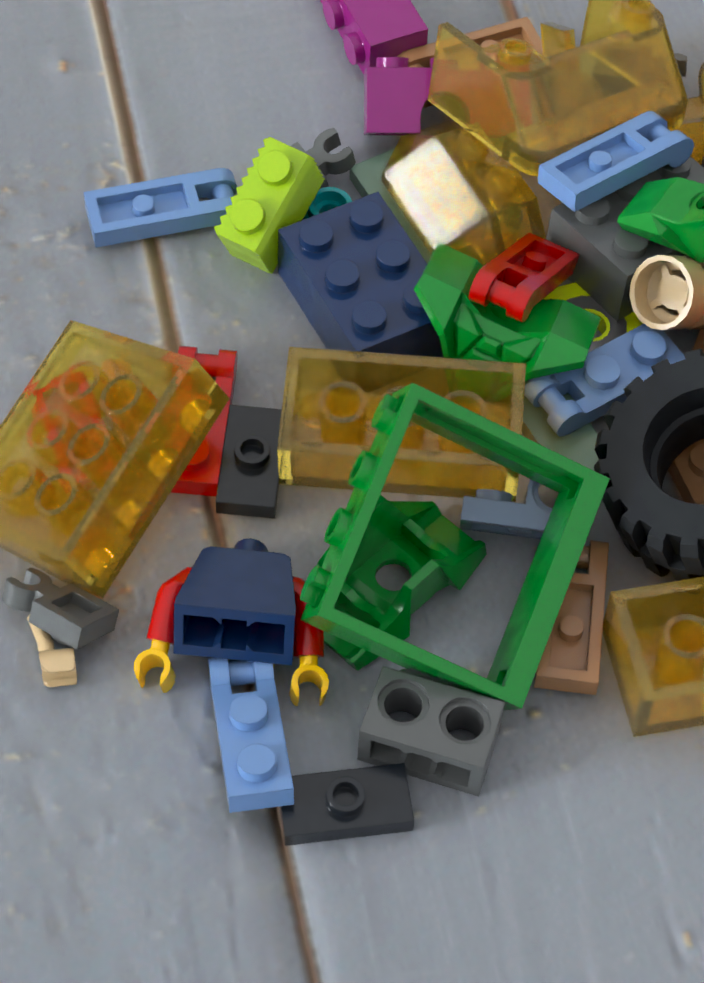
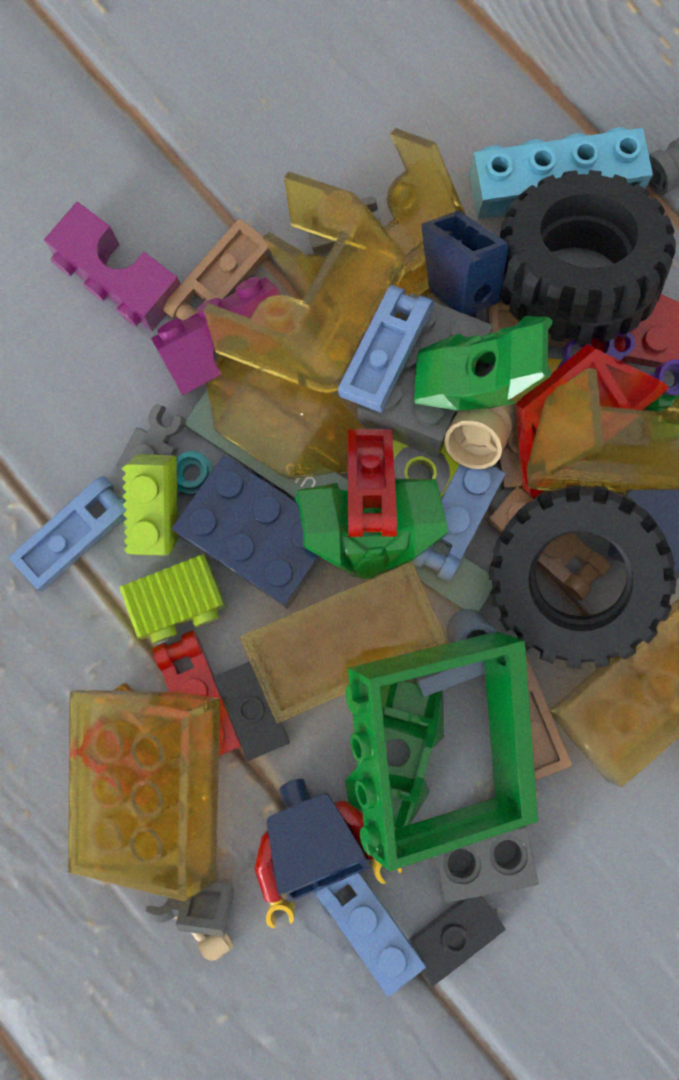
camera: 25 degrees left, 25 degrees up
none -> lime brick [119,554,227,644]

